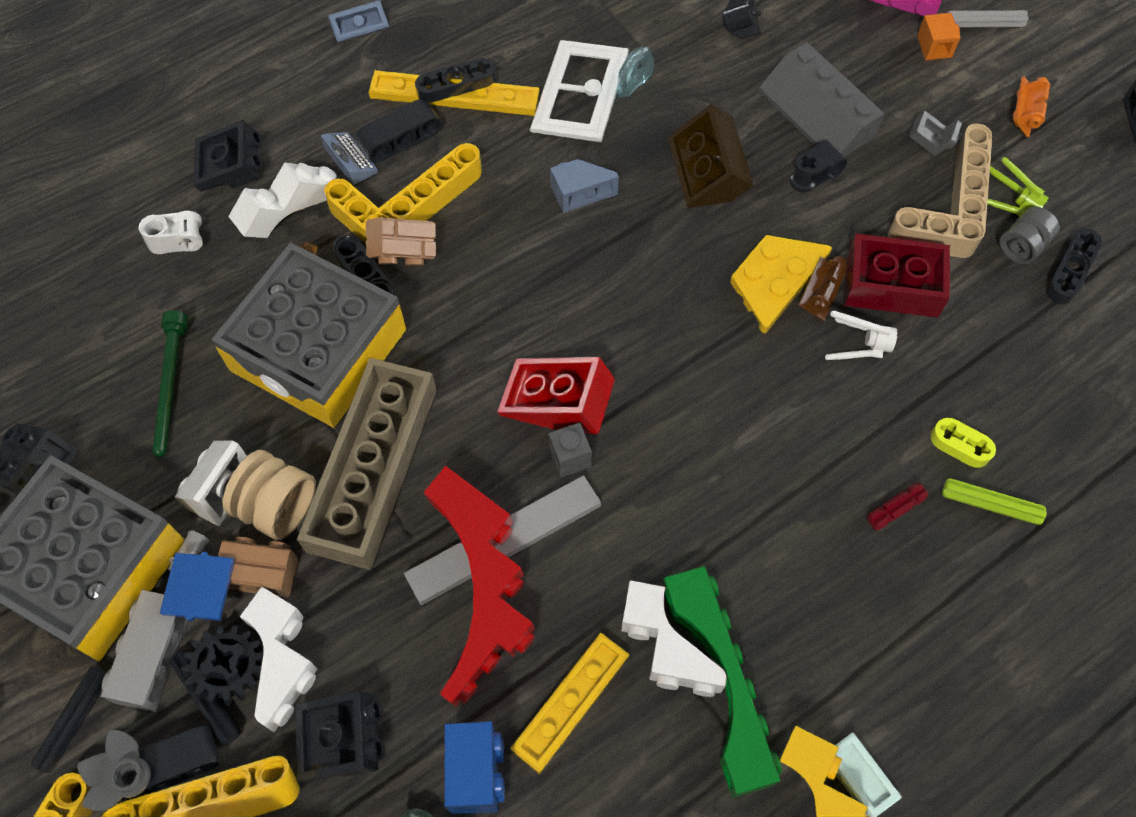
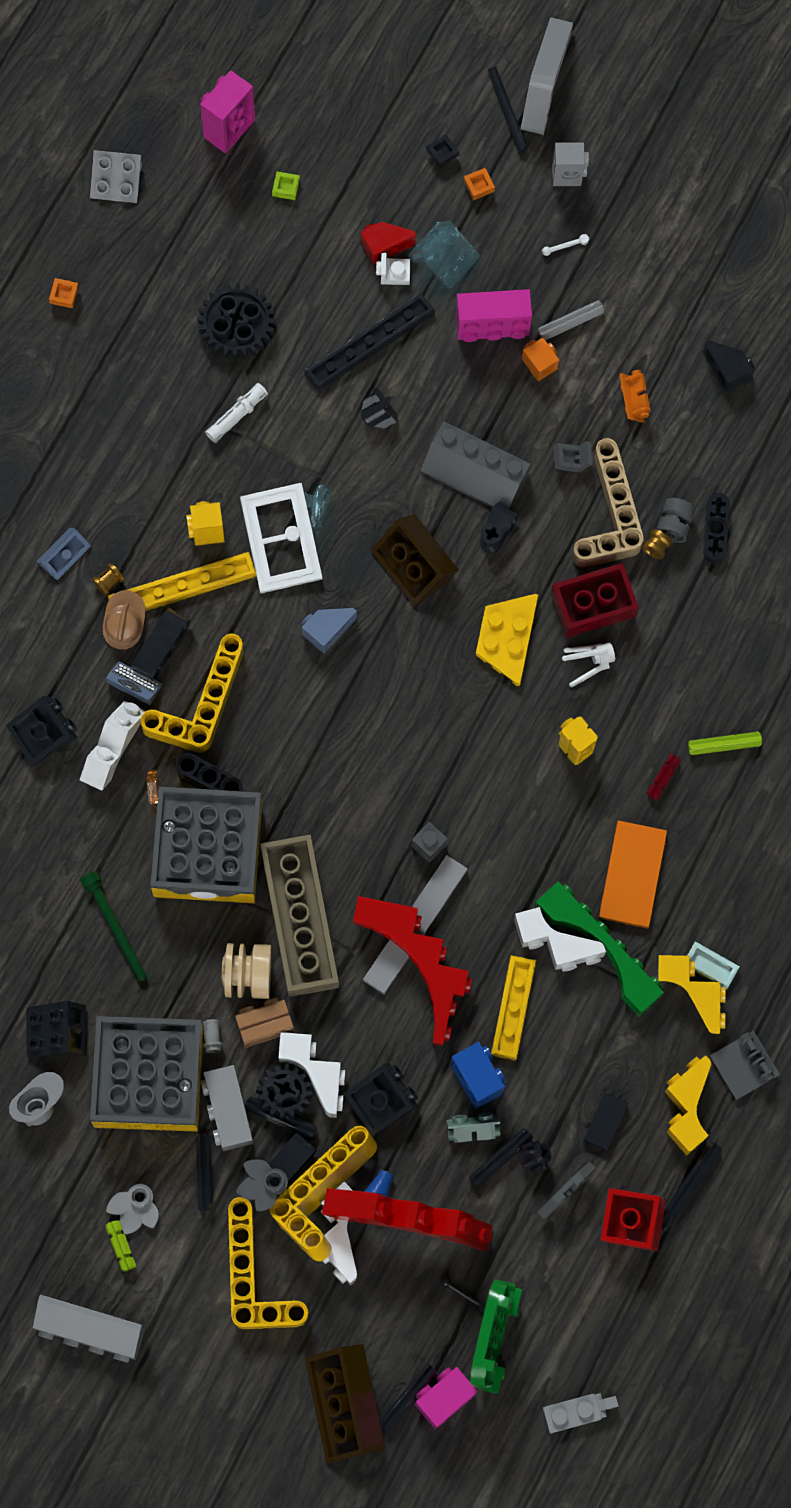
camera: 30 degrees left, 10 degrees up
white piece [139,211,202,254] -> none
blue piece [160,552,235,622] -> none
white slope [175,441,247,526] -> none
medium nougat brick [366,217,436,266] -> none
black beam [415,58,496,103] -> none
red slope [497,357,615,434] -> none
reddish brown hinge [798,256,847,322] -> none
neon yellow beam [930,418,996,468] -> none
lime plant [987,157,1049,216] -> none
none -> pearl gold bush [92,563,125,596]
none -> medium nougat piece [103,590,145,649]
none -> yellow brick [186,501,225,546]
none -> yellow brick [558,717,598,765]
none -> orange tile [598,821,667,929]
none -> pearl gold wheel [642,529,673,559]

